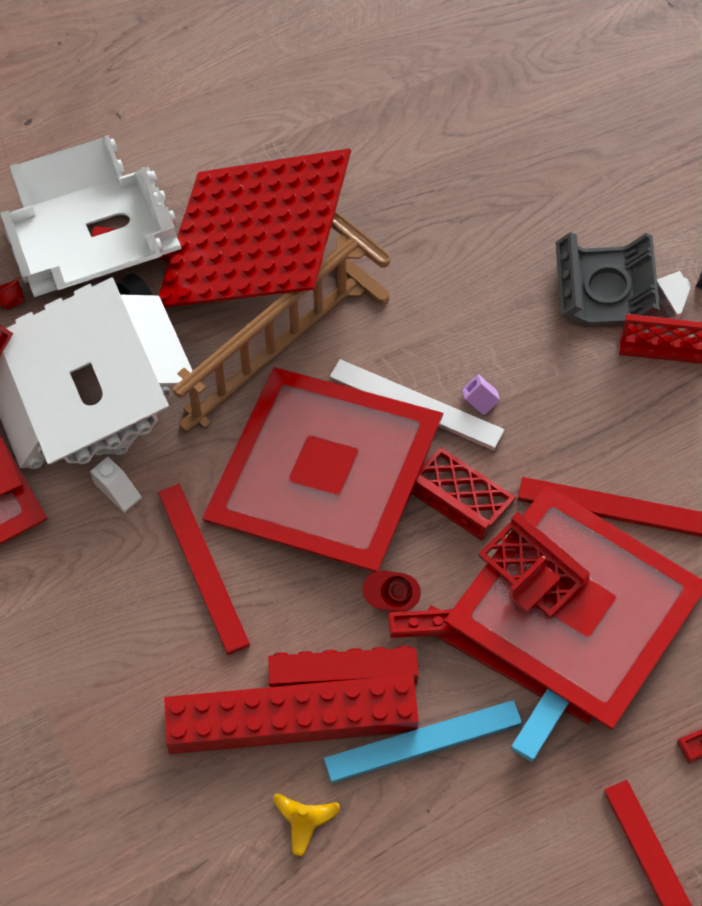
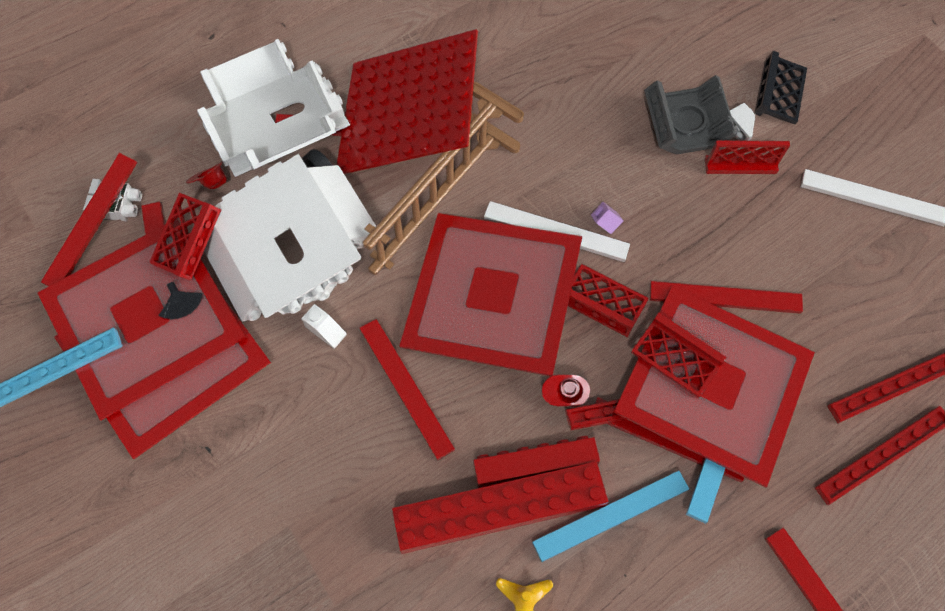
camera: 10 degrees left, 5 degrees up
red panel [509,556,560,614] -> none

